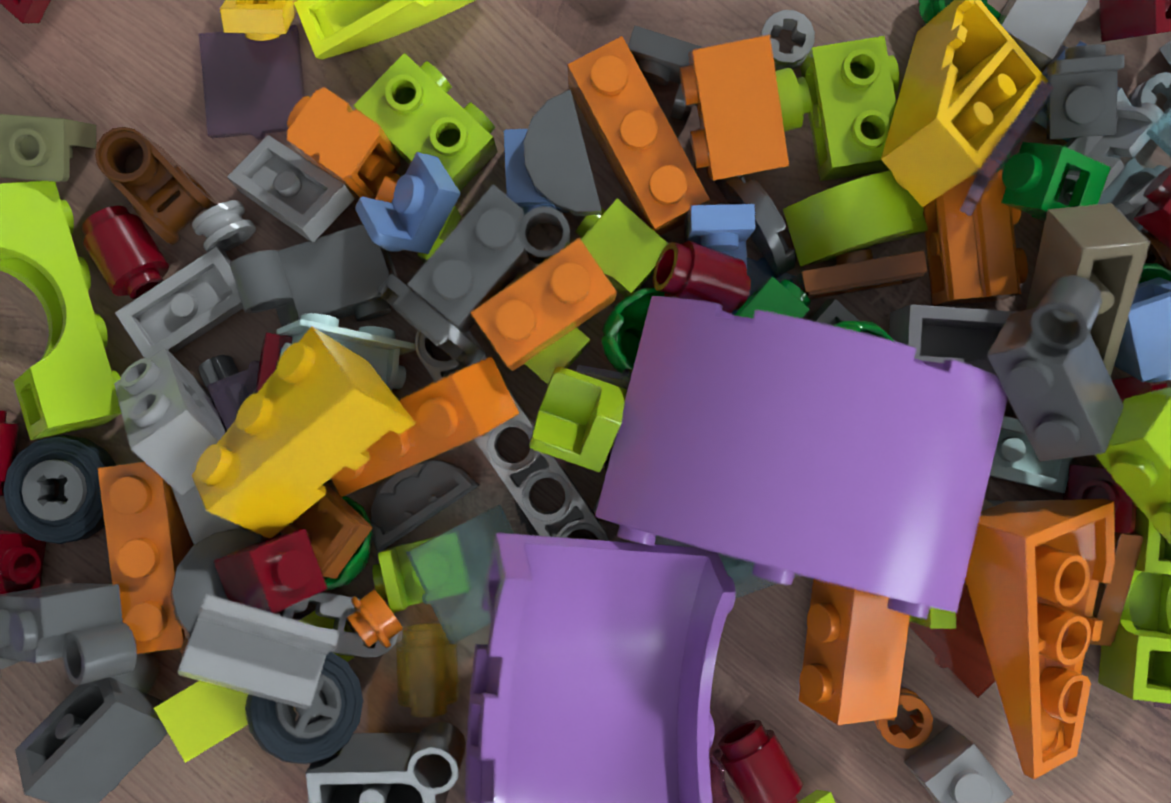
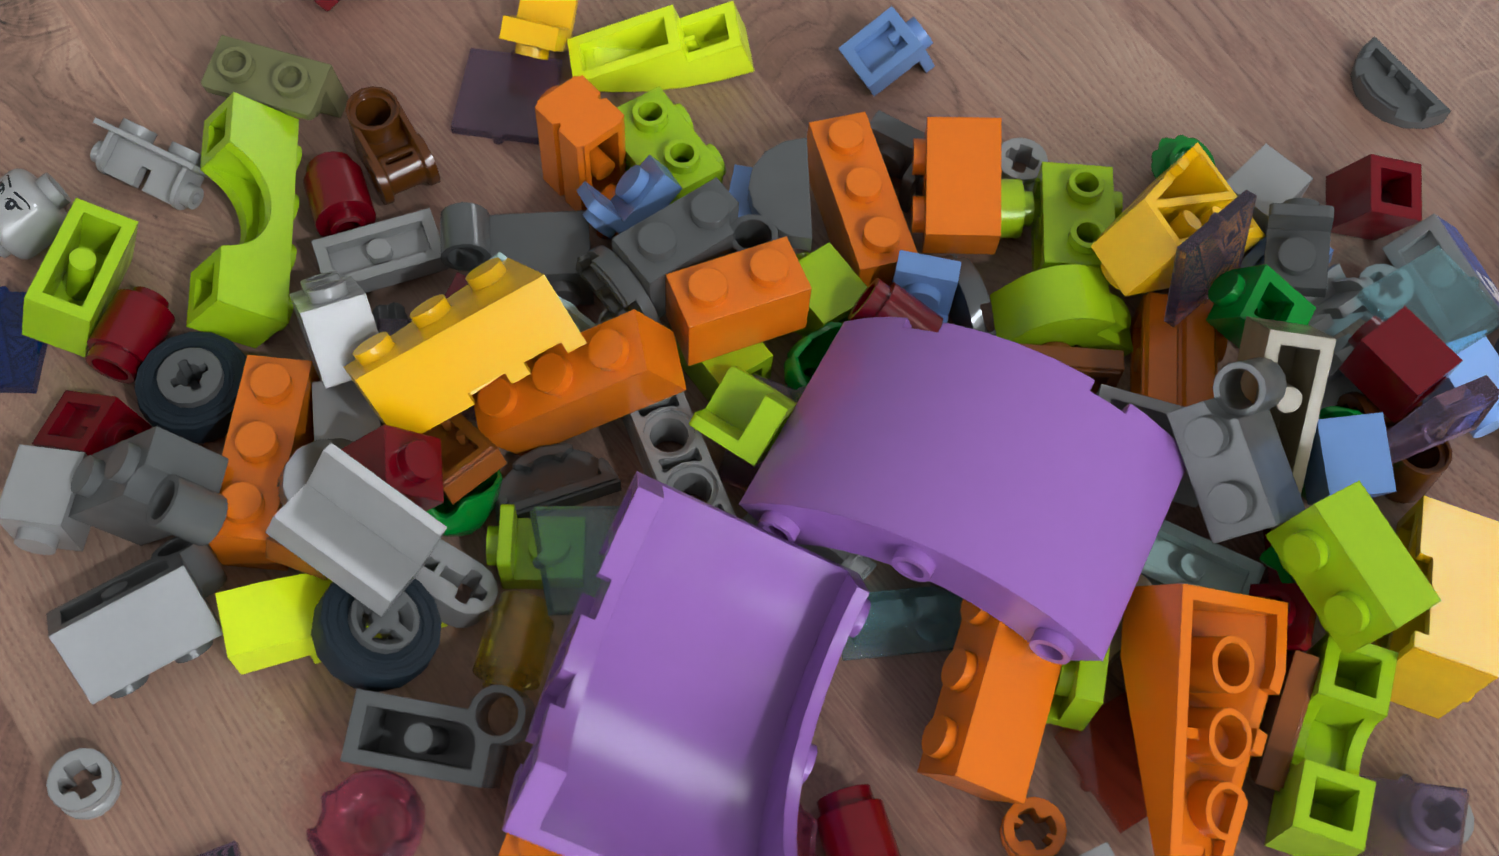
camera: 10 degrees right, 25 degrees down
light grey bush [192,200,256,252] -> none
light grey plate [227,135,354,243] -> none
orange plate [346,590,403,648] -> none

